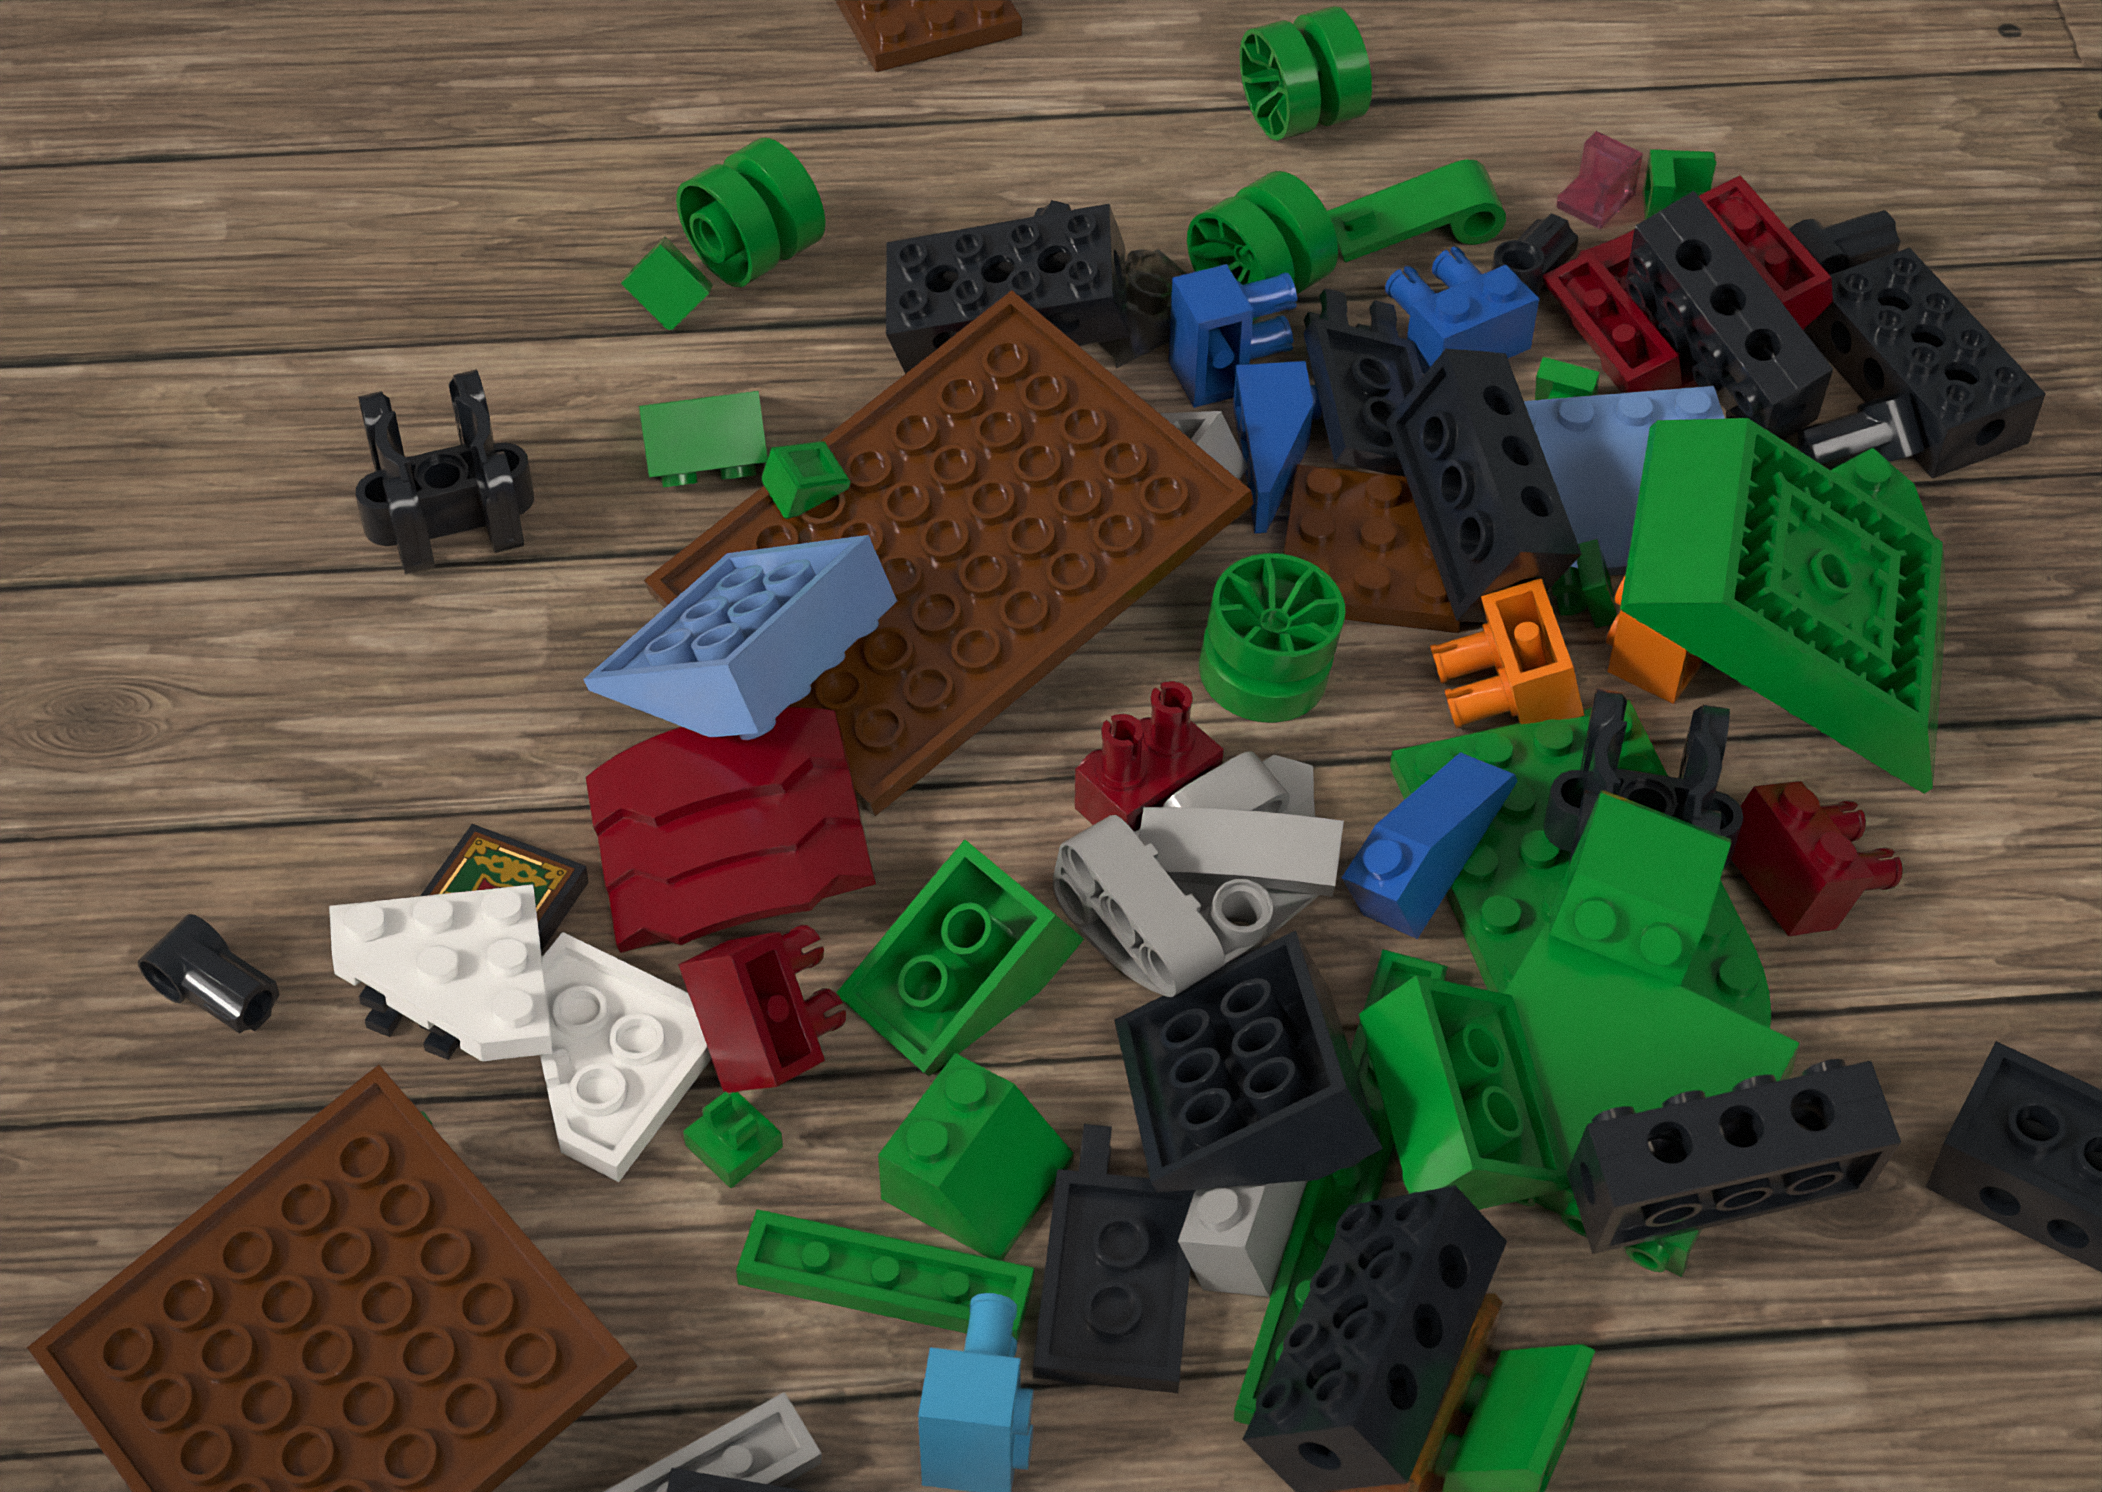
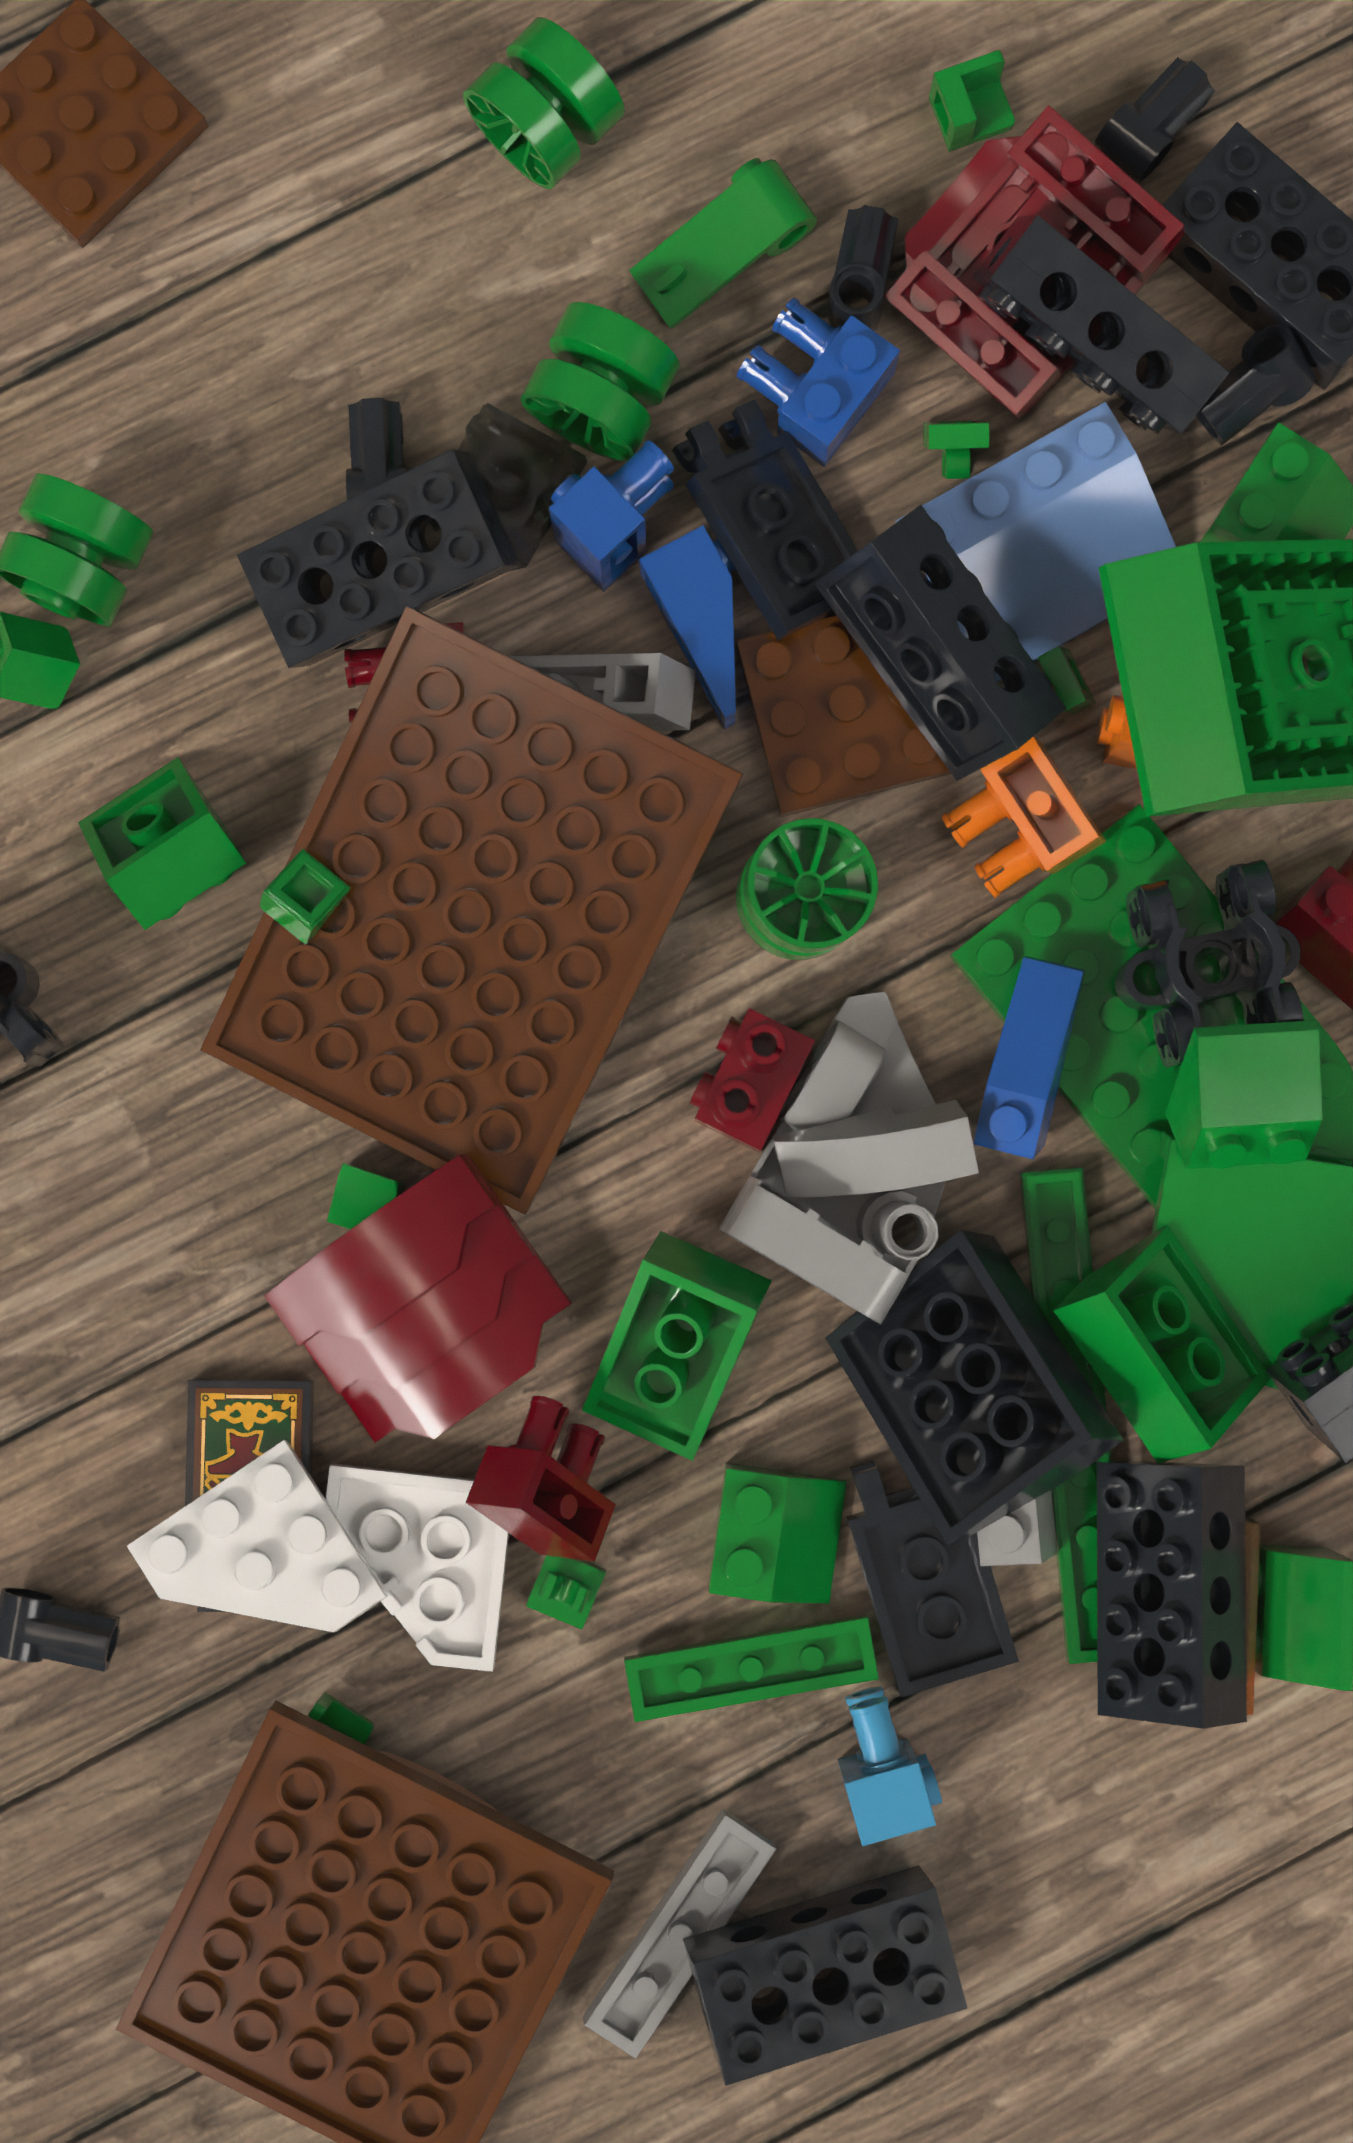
camera: 20 degrees left, 35 degrees up
medium blue slope [583,535,897,740] -> none
clear pink panel [1556,131,1643,230] -> none

